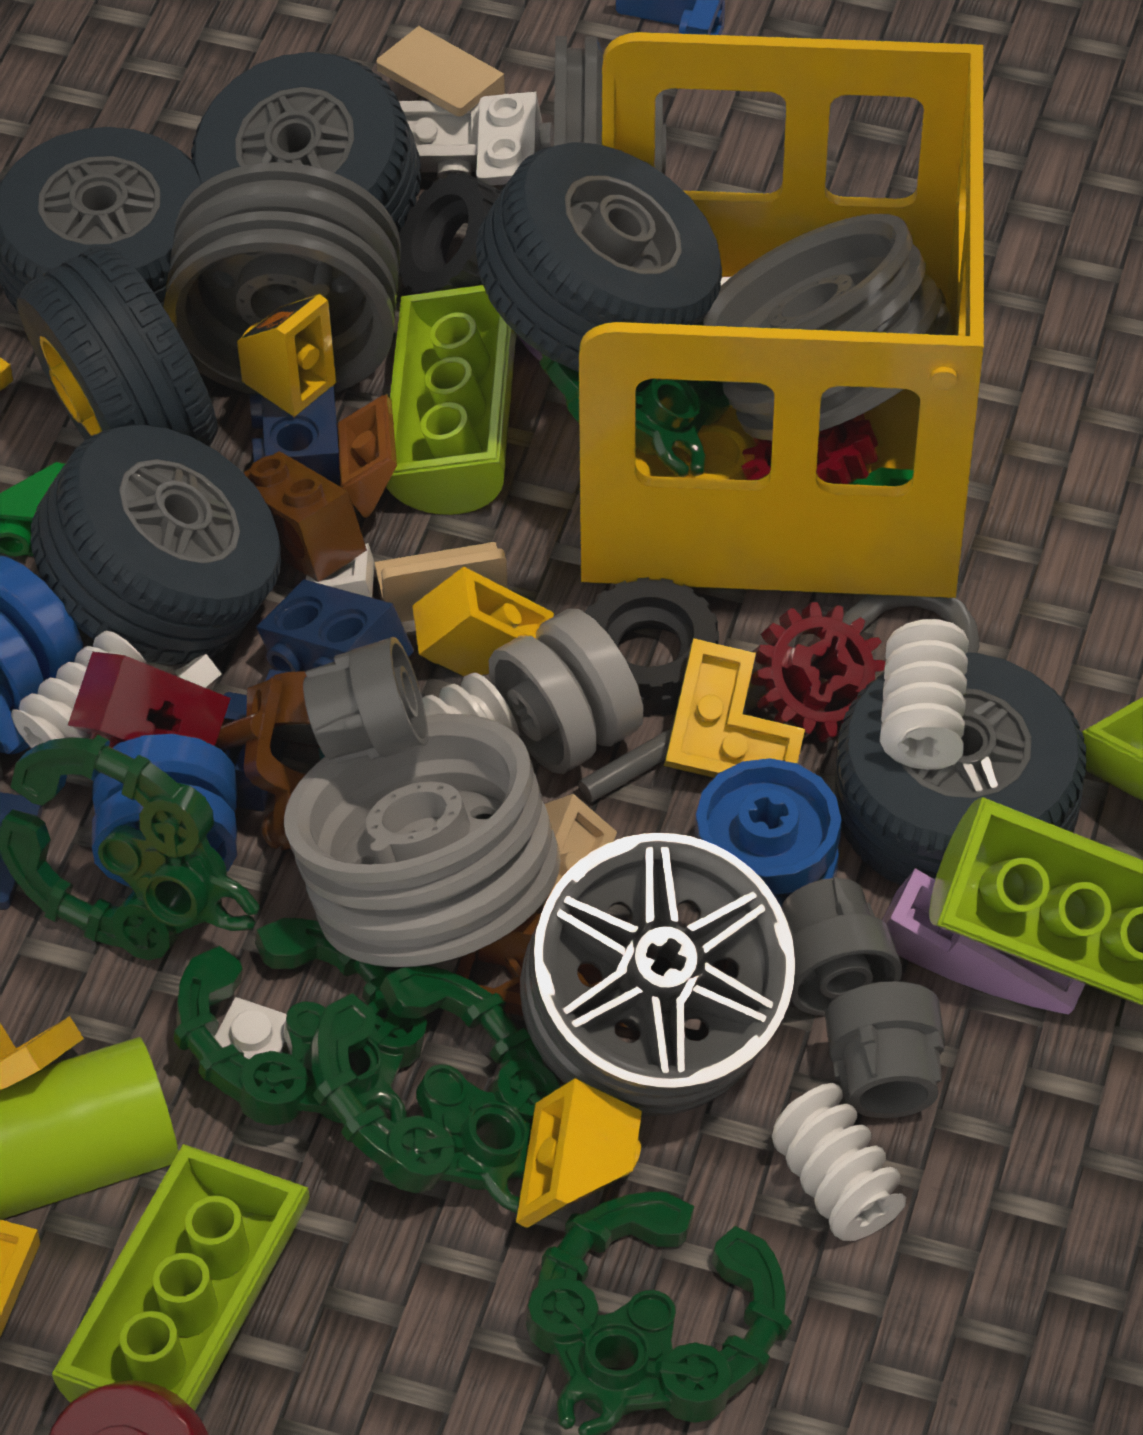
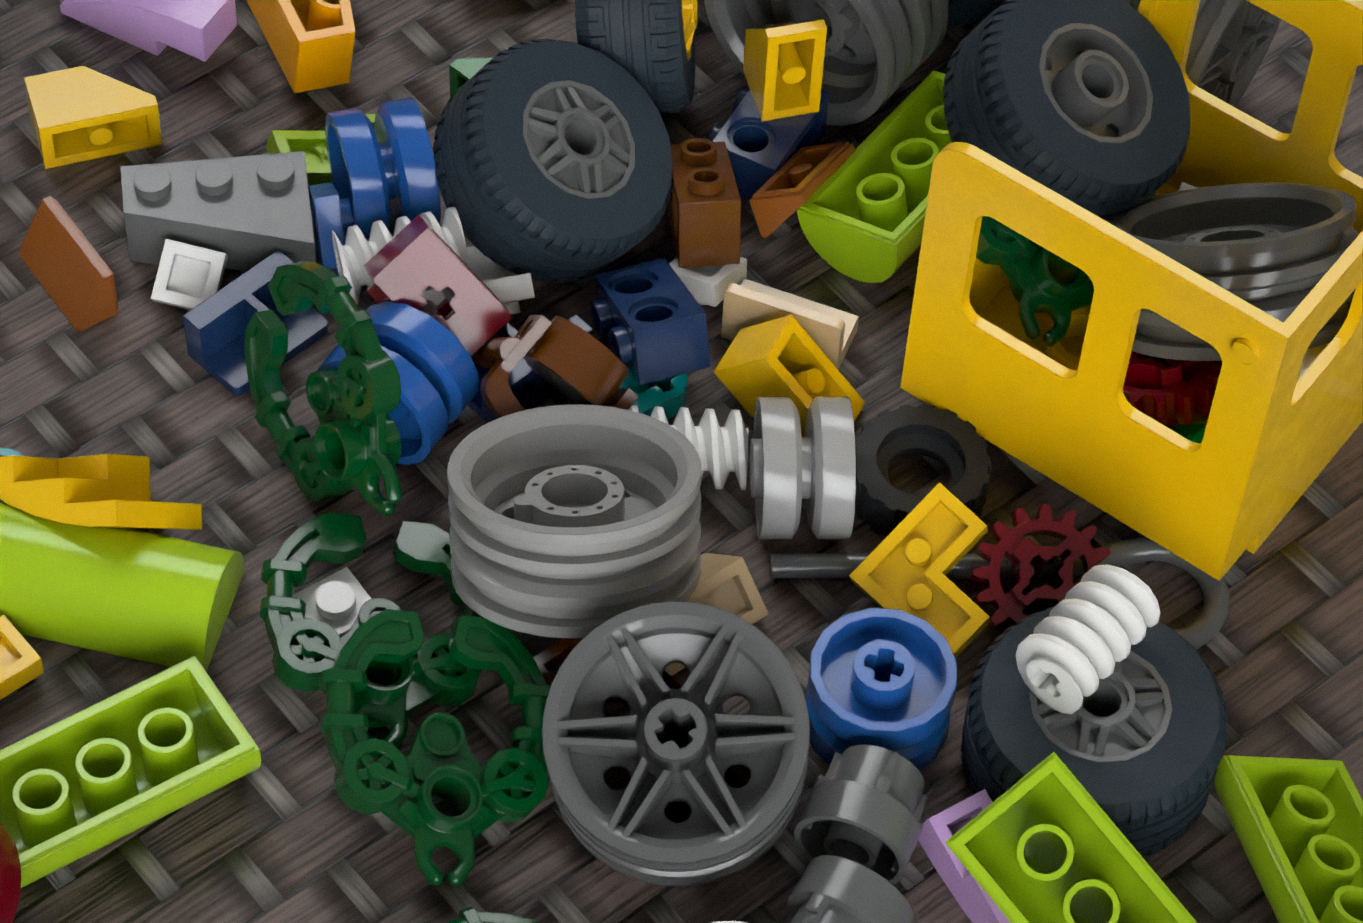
camera: 30 degrees right, 0 degrees up
dark grey piece [303,637,428,763] -> none
yellow slope [516,1078,642,1228] -> none

